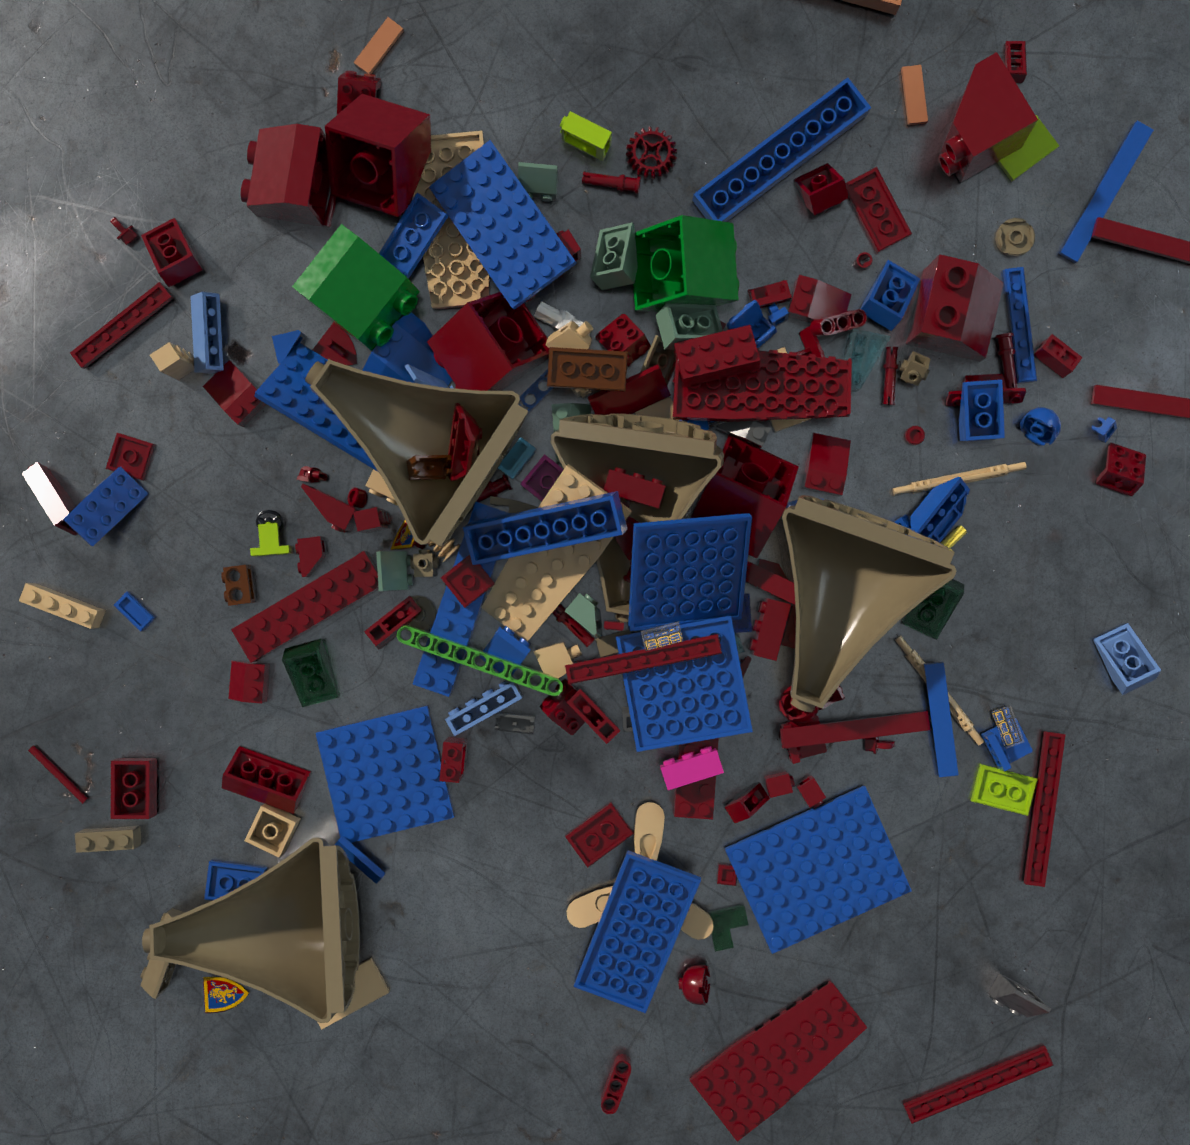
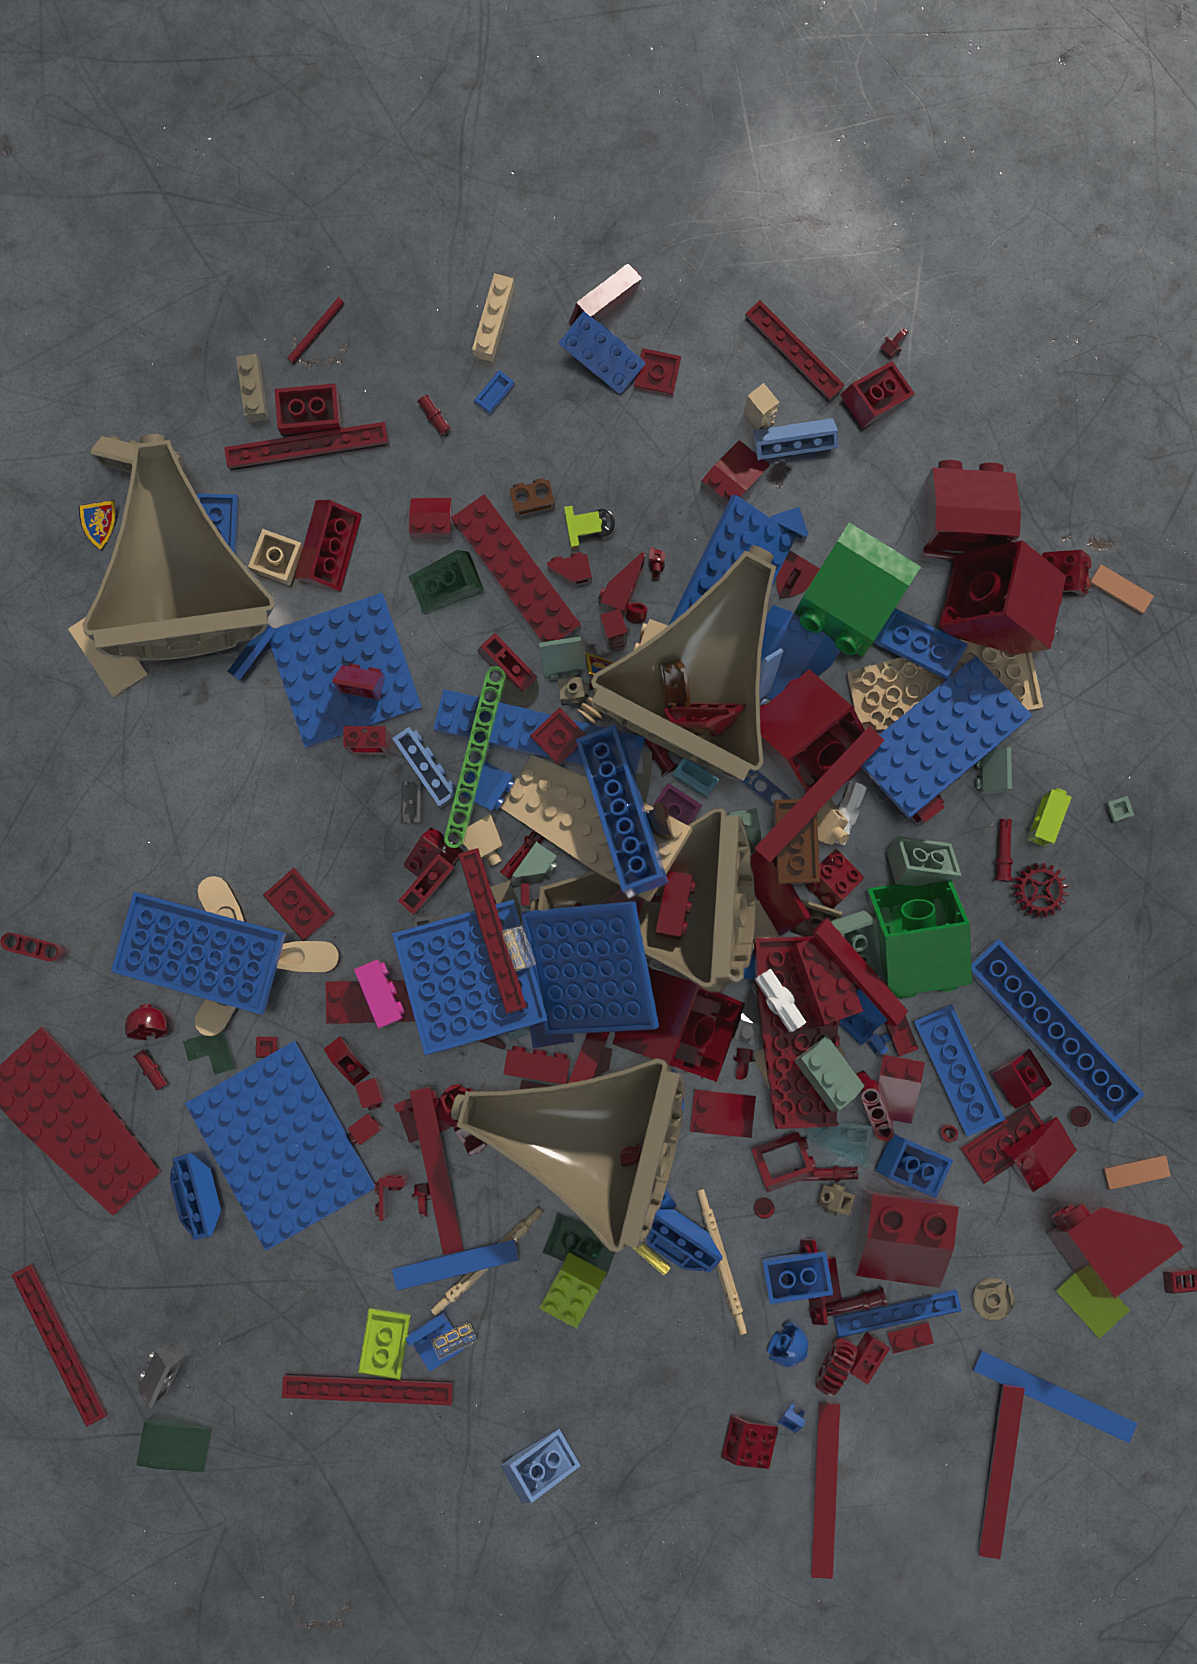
camera: 90 degrees right, 5 degrees down
none -> dark red pin [133,1049,167,1091]
none -> clear green slope [136,1418,212,1472]
none -> blue wedge [170,1153,221,1240]
none -> dark red plate [224,422,389,469]
none -> dark red slope [332,663,385,700]
none -> dark red bracket [375,1175,408,1221]
none -> dark red pin [417,394,451,435]
none -> lime brick [539,1253,607,1329]
none -> dark red piece [620,1143,643,1166]
none -> dark brown brick [646,801,674,840]
none -> dark red piece [733,1048,755,1080]
none -> dark red window [751,1132,817,1193]
none -> dark red tile [754,726,885,863]
none -> white piece [755,969,806,1033]
none -> sand green slope [794,1035,864,1112]
none -> dark red tile [812,918,908,1027]
none -> dark red gear [815,1338,857,1397]
none -> dark red plate [887,1322,934,1354]
none -> blue plate [913,1004,1005,1137]
none -> dark red slope [1004,1117,1077,1192]
none -> dark red tile [1069,1106,1091,1127]
none -> sand green plate [1106,796,1134,822]

